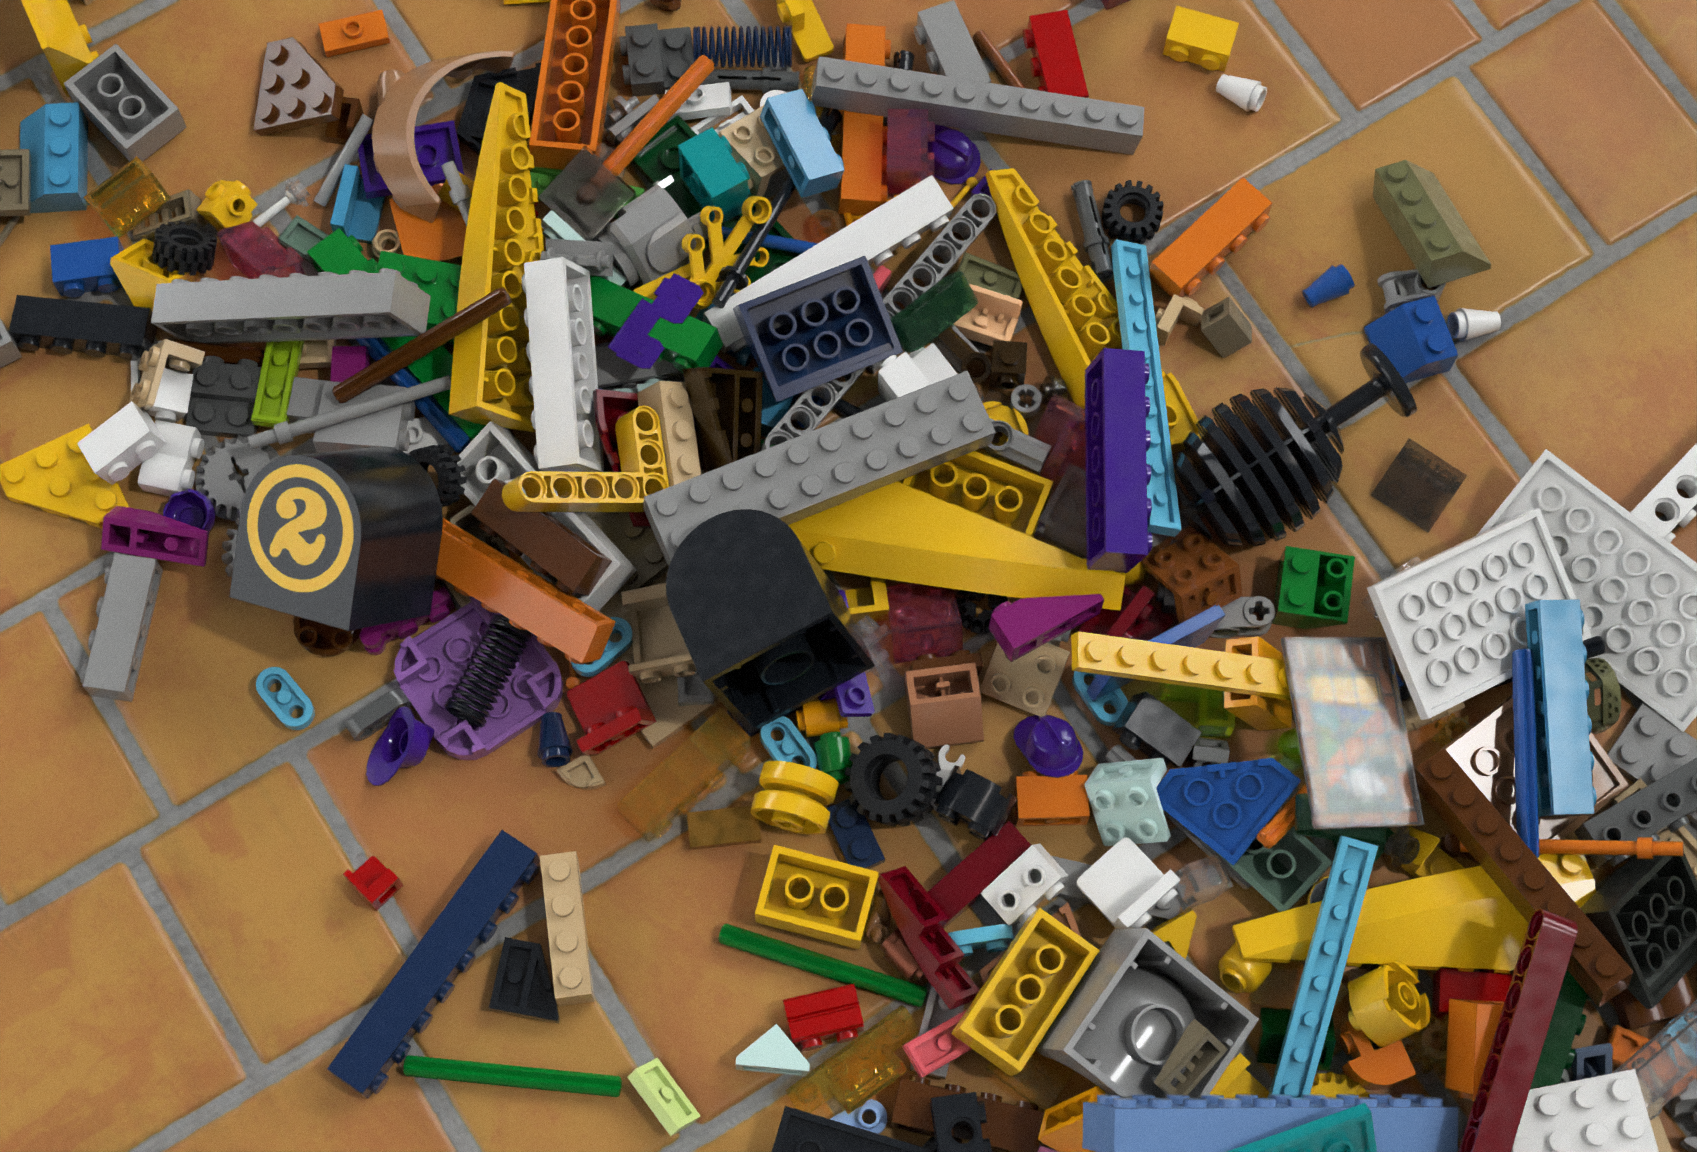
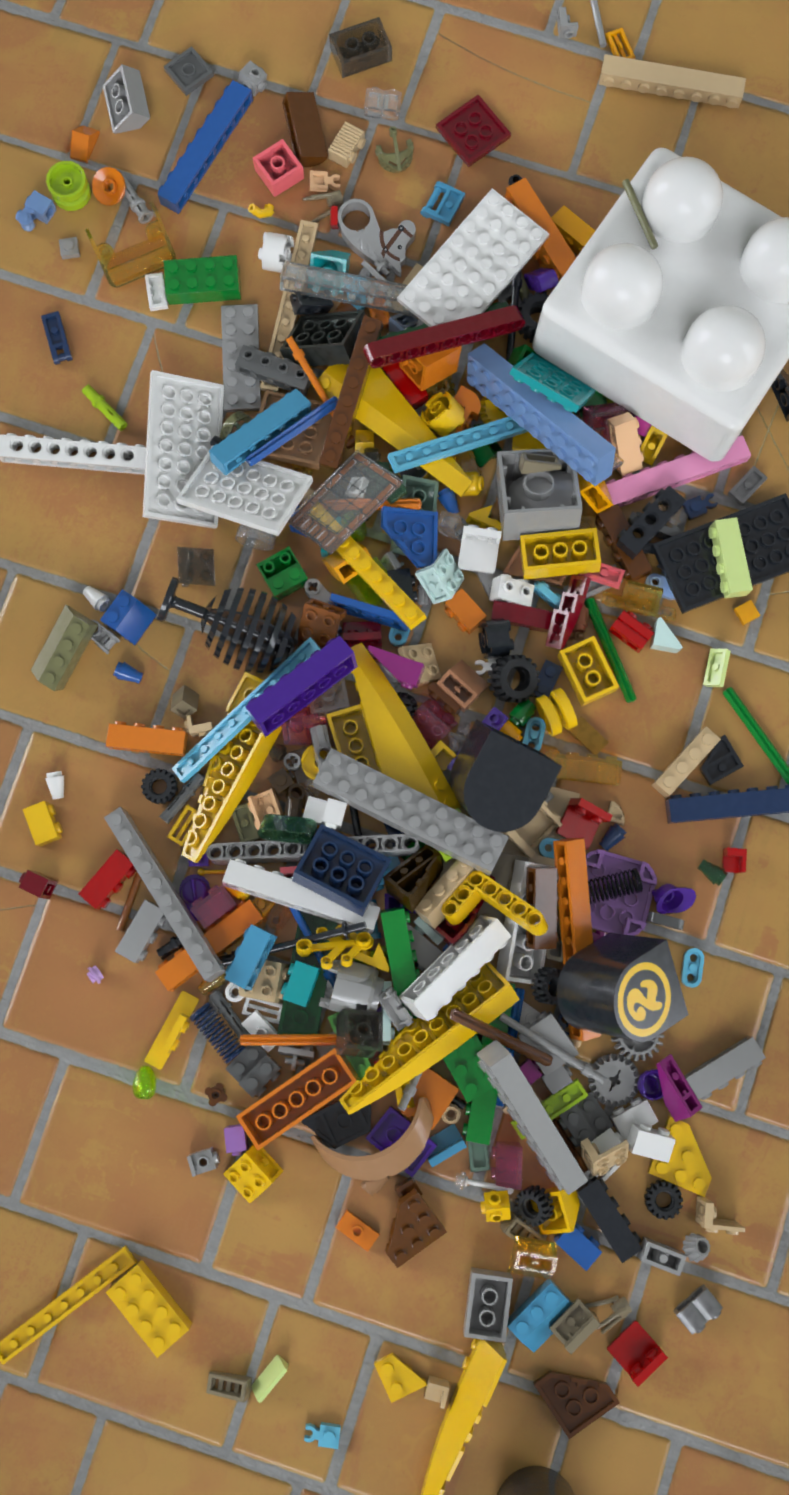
camera: 125 degrees left, 10 degrees up
light grey bar [314,114,374,207] -> none
dark purple piece [608,273,704,369] -> none
dark purple piece [1013,715,1083,778] -> none
none -> yellow tile [167,804,197,847]
none -> blue cone [438,488,460,516]
none -> black tyre [644,1180,683,1220]
none -> clear green cone [697,859,728,886]

